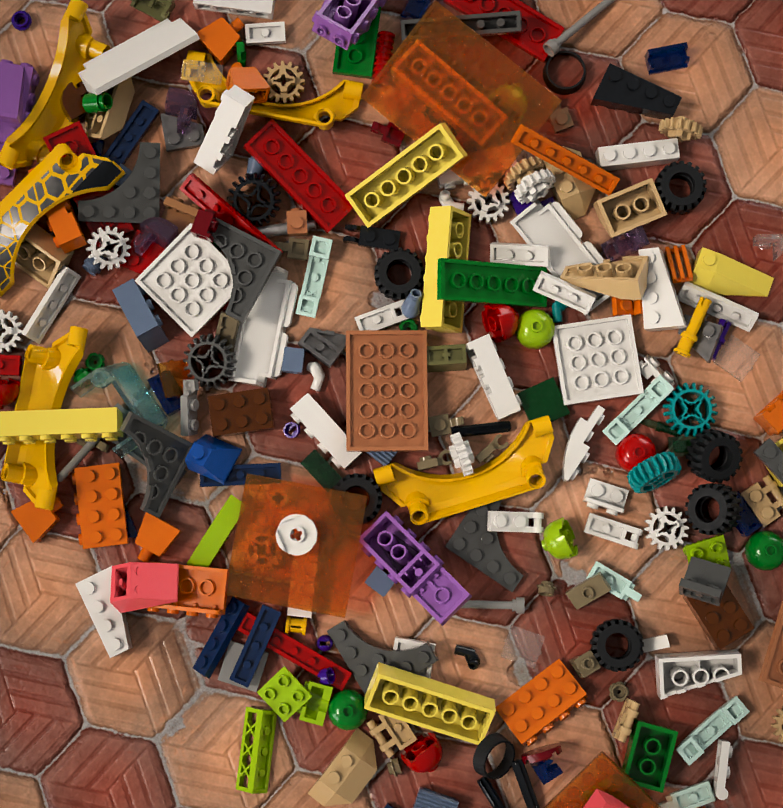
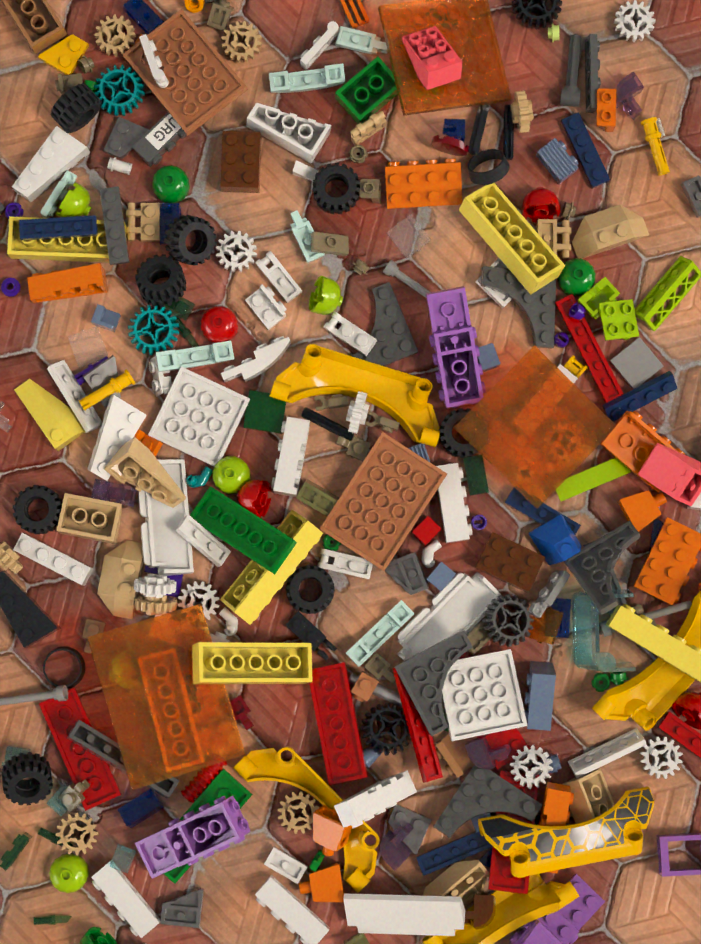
camera: 145 degrees left, 0 degrees up
green brick [82,92,113,113] -> none
clear slope [181,59,223,85] -> none
dark red brick [190,208,218,243] -> none
dark blue plate [230,603,282,688] -> none
white plate [276,514,318,556] -> none
sand blue cone [401,289,422,318] -> none
black arm [454,644,480,670] -> none
orange plate [511,124,620,196] -> none
white plate [532,270,596,315] -> none
teal gear [627,452,682,493] -> none
orange tile [665,245,693,283] -> none
dark grey bracket [679,557,731,606] -> none
lime hinge [683,534,731,568] -> none
none -> sand blue panel [91,304,121,332]
none -> red panel [412,516,441,546]

